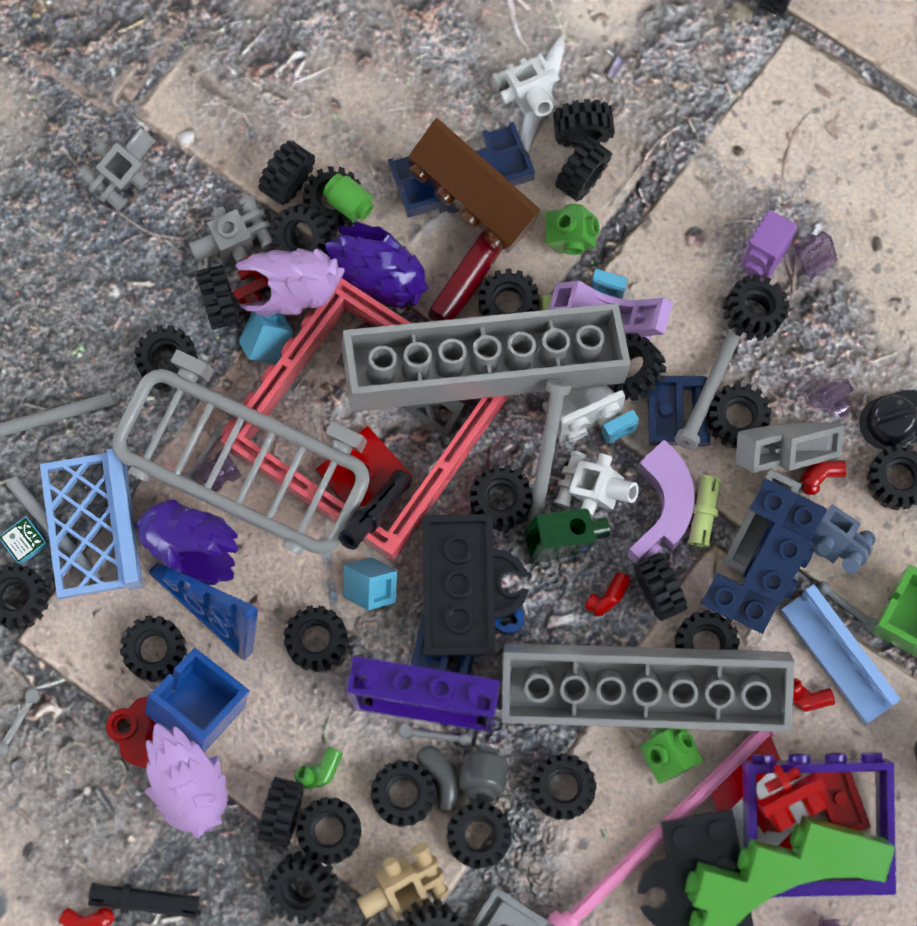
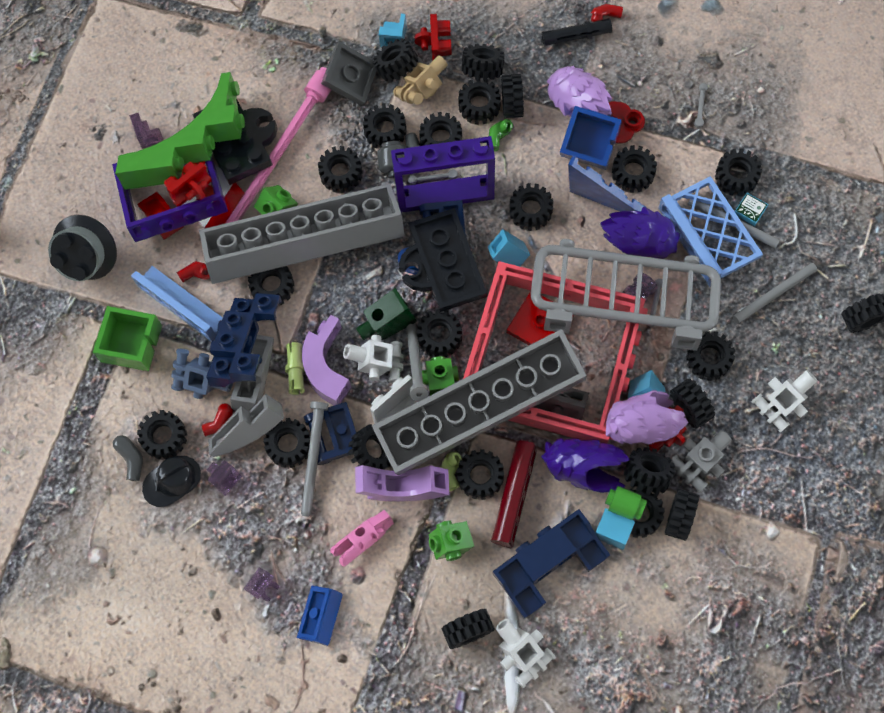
camera: 165 degrees right, 5 degrees down
light grey piece [77,128,156,213] -> none
black pin [339,470,412,550] -> none
reddish brown slope [408,118,540,253] -> none
black tyre [555,137,612,202] -> none
red arm [584,572,631,617] -> none
medium azure tile [591,269,628,299] -> none
medium azure tile [601,409,639,444] -> none
black tyre [634,552,688,621] -> none
black tyre [722,275,789,341] -> none
medium lavender brick [741,210,797,279] -> none
light grey hinge [817,581,877,632] -> none
none -> blue slope [297,585,343,646]
none -> bright pink hinge [330,510,394,567]
none -> bright green brick [422,356,459,396]
none -> medium azure panel [595,508,635,550]
none -> white piece [751,370,818,433]

